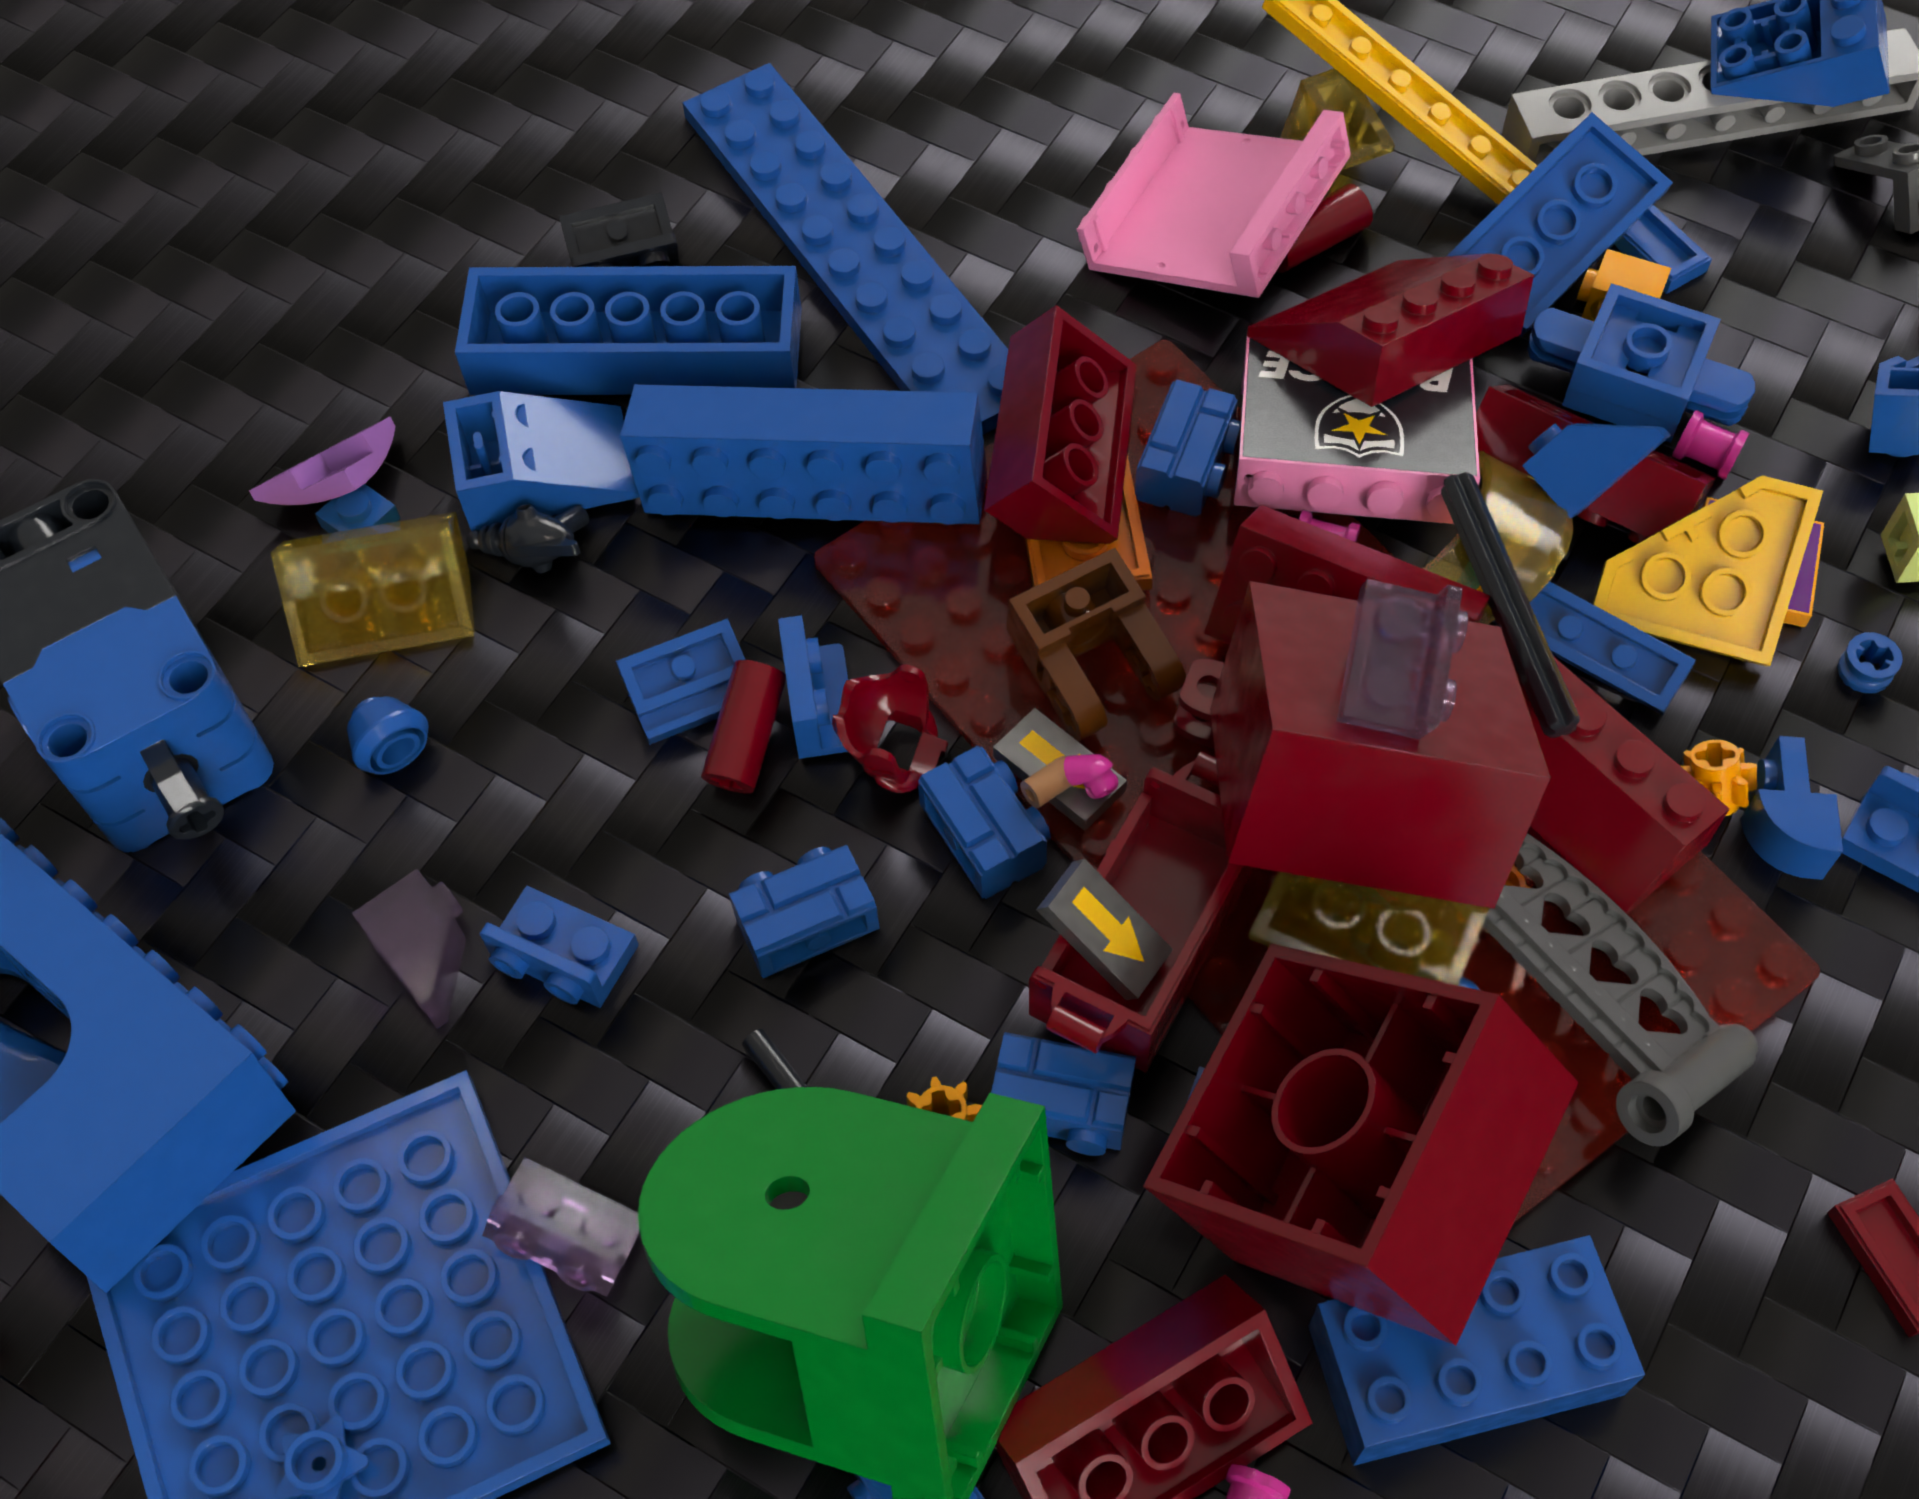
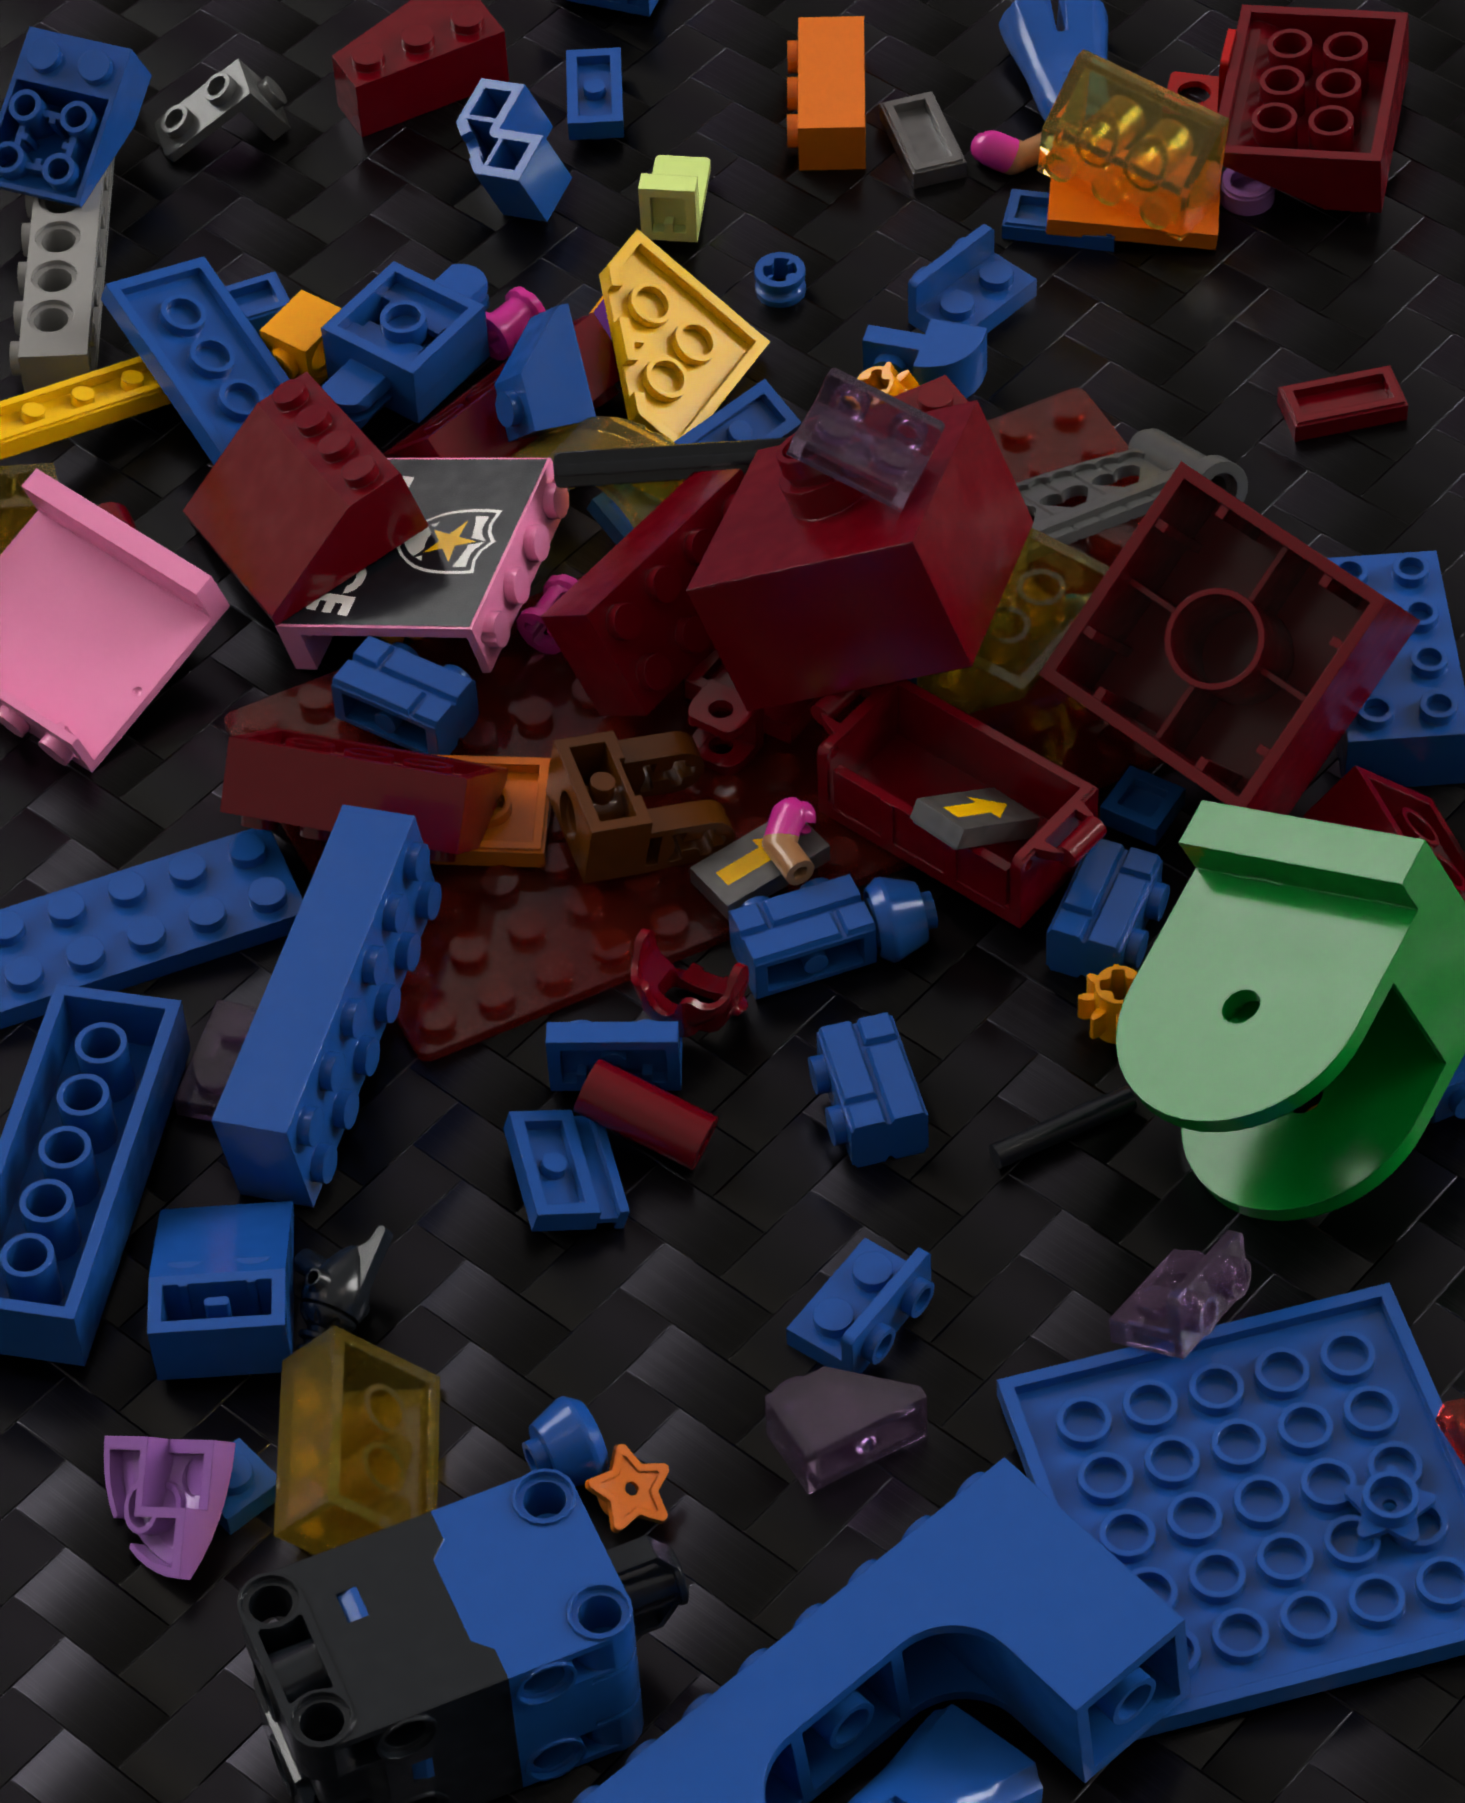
camera: 80 degrees left, 10 degrees down
none -> orange plate [585,1444,669,1533]
none -> blue cone [863,877,938,963]

